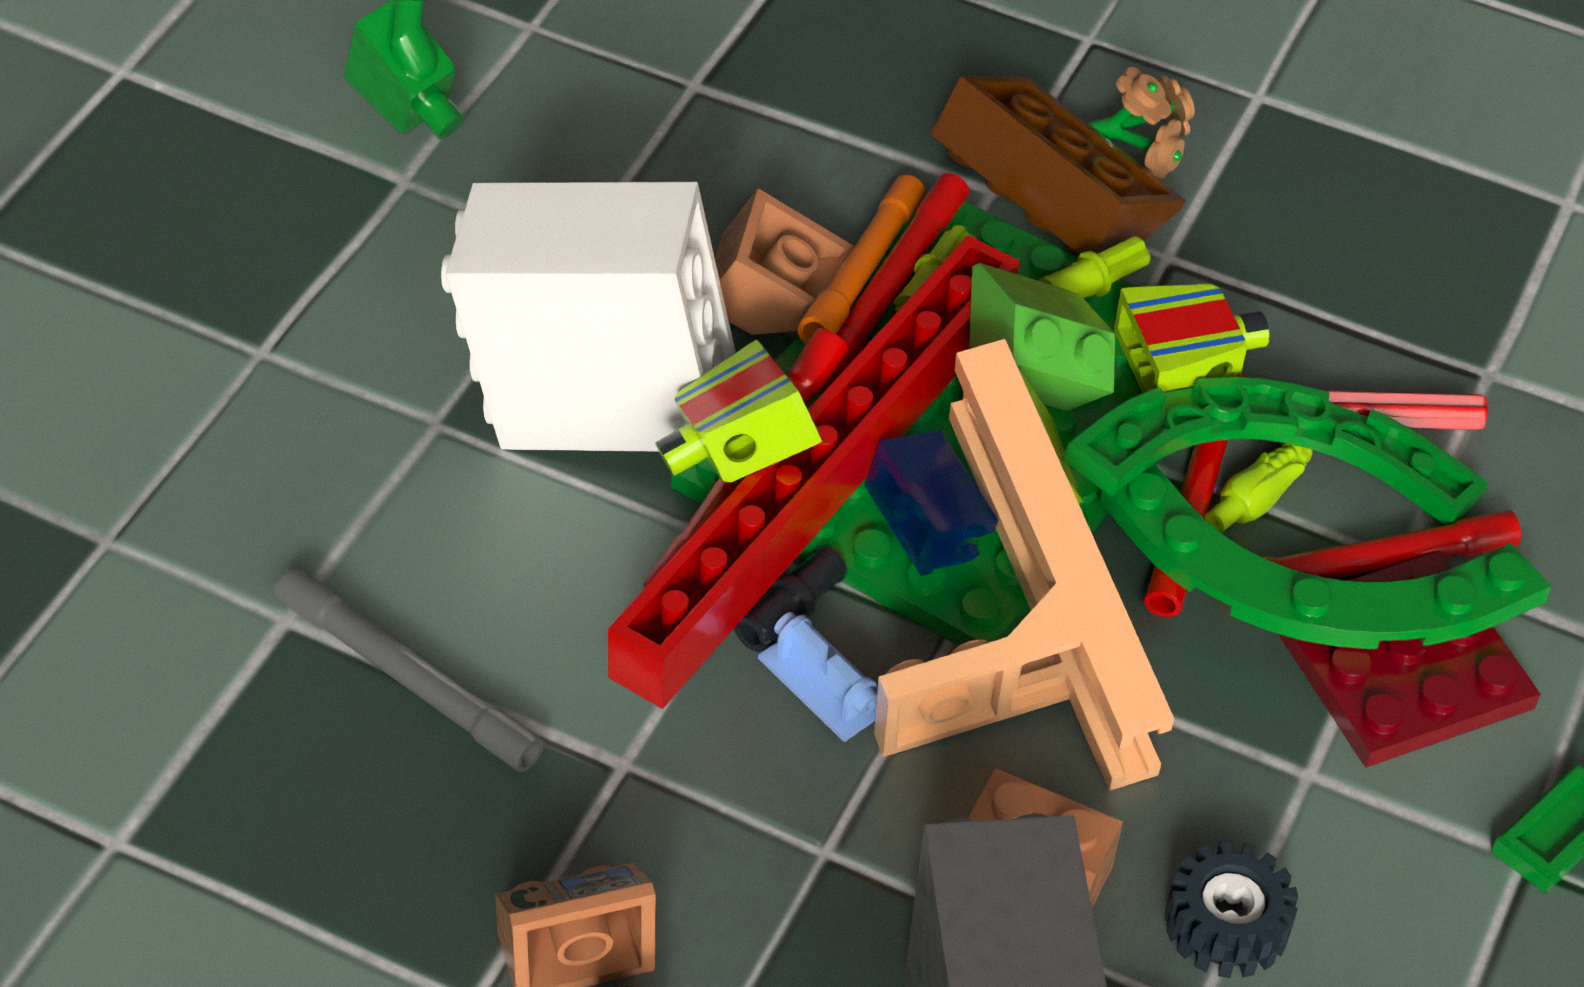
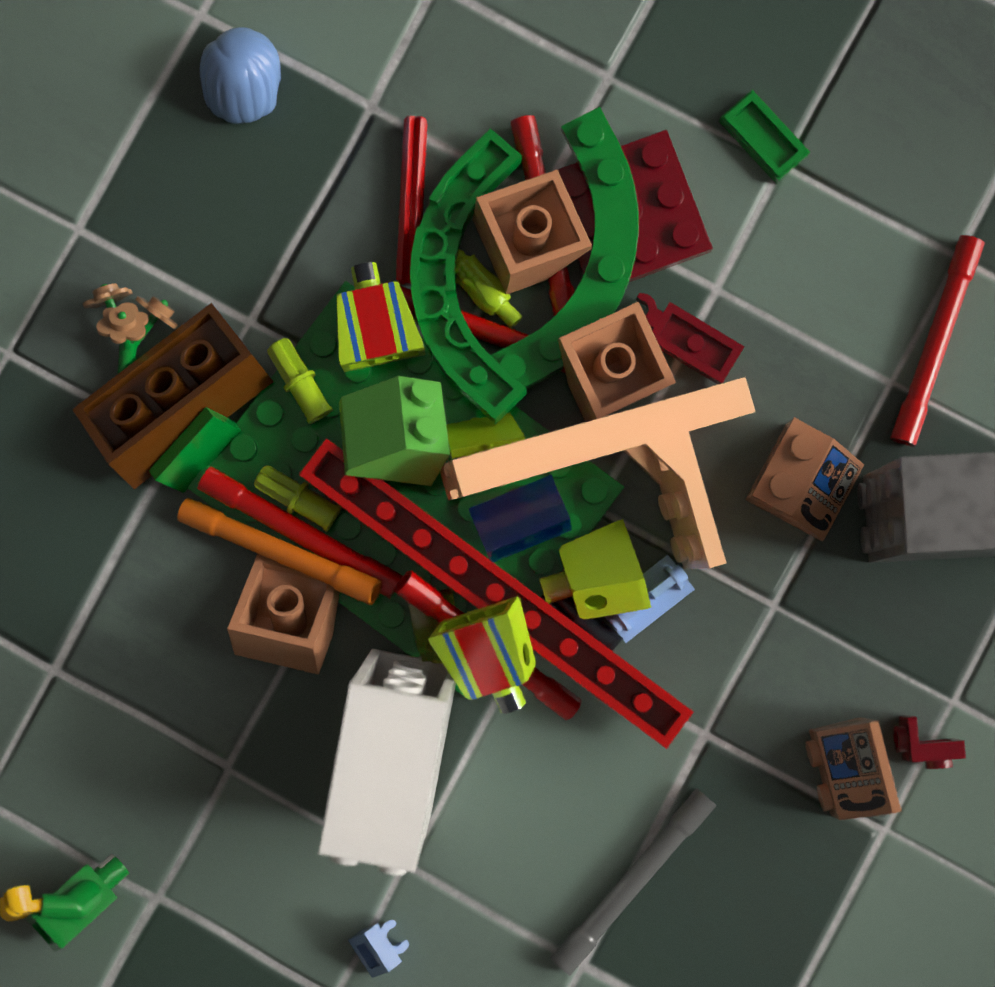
camera: 80 degrees left, 35 degrees up
black bush [1165,841,1298,978] -> none
none -> green tile [149,407,241,493]
none -> medium blue piece [200,27,281,124]
none -> medium blue tile [348,920,409,978]
none -> nougat slope [473,170,592,294]
none -> lime torso [539,519,651,620]
none -> nougat slope [558,302,676,422]
none -> dark red plate [636,293,745,385]

